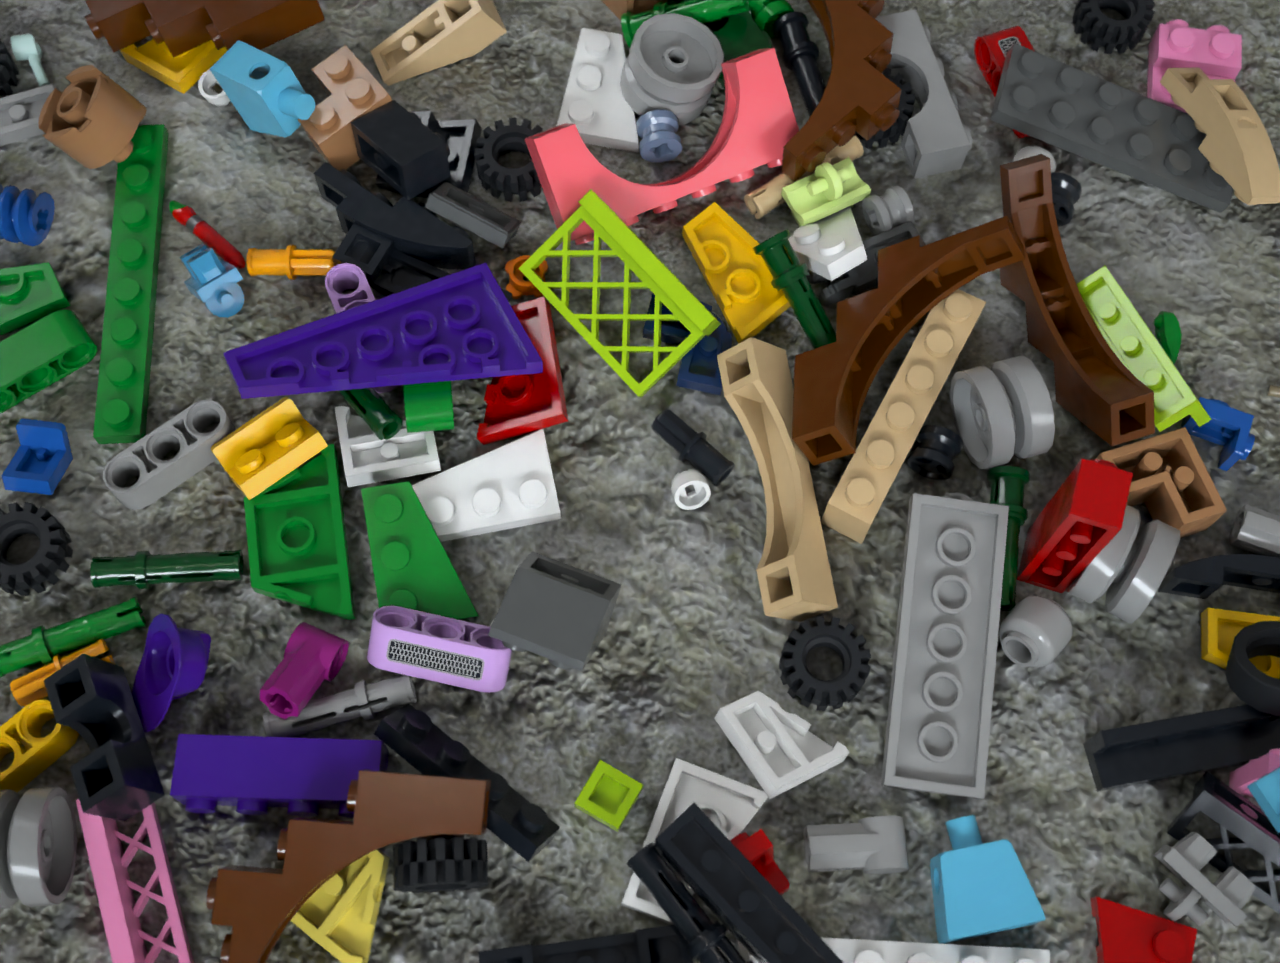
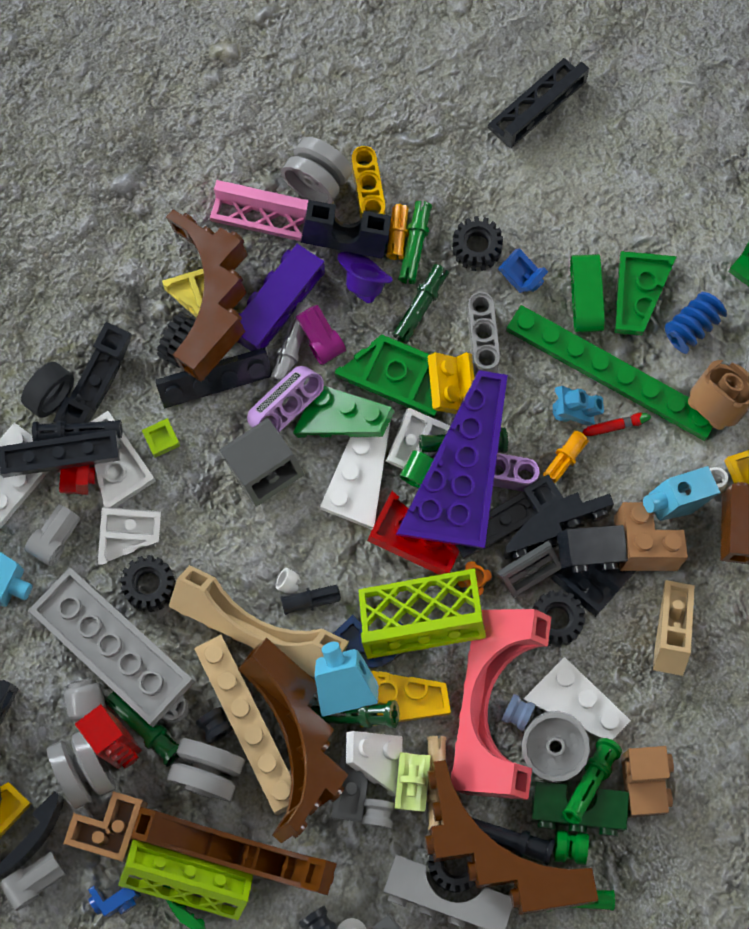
camera: 130 degrees right, 5 degrees up
none -> medium azure torso [315,642,379,717]

